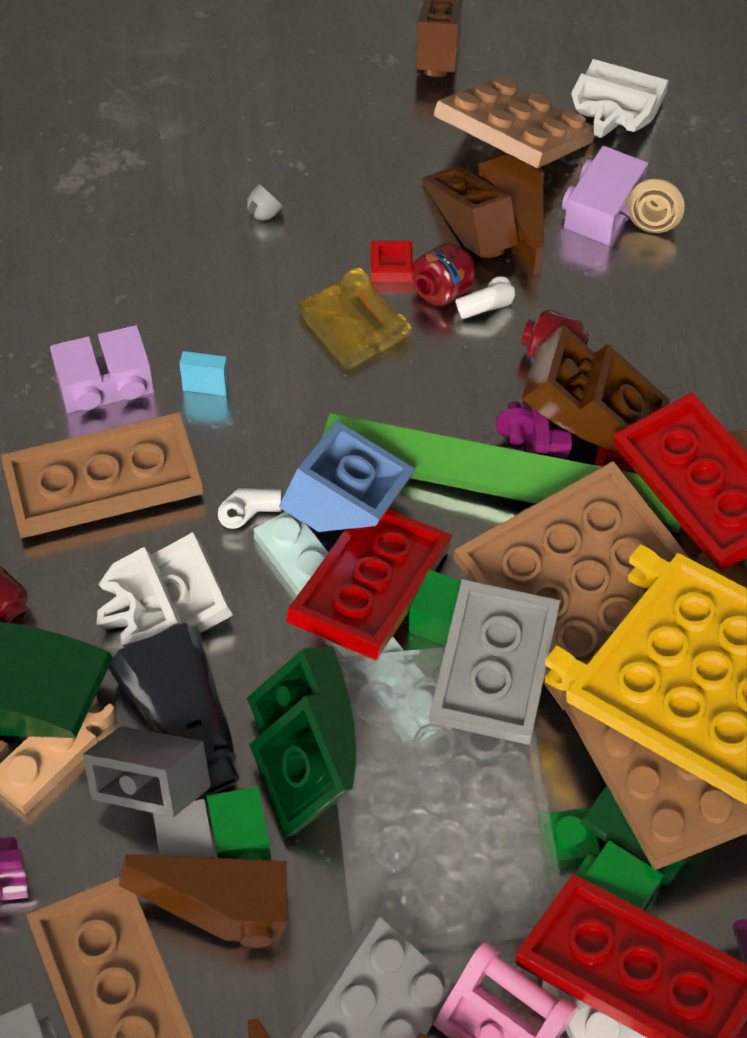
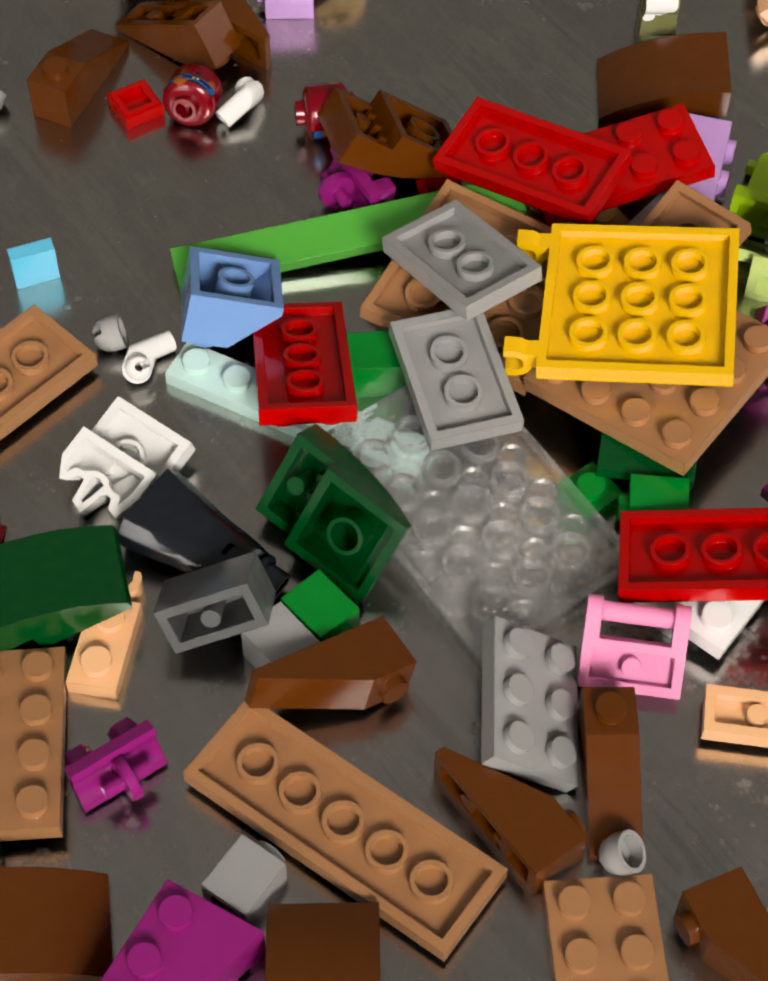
camera: 30 degrees left, 0 degrees up
clear yellow plate [299,268,412,369] -> none
none -> reddish brown slope [27,29,129,128]
none -> light grey hinge [92,313,129,352]
none -> light grey plate [382,199,542,321]

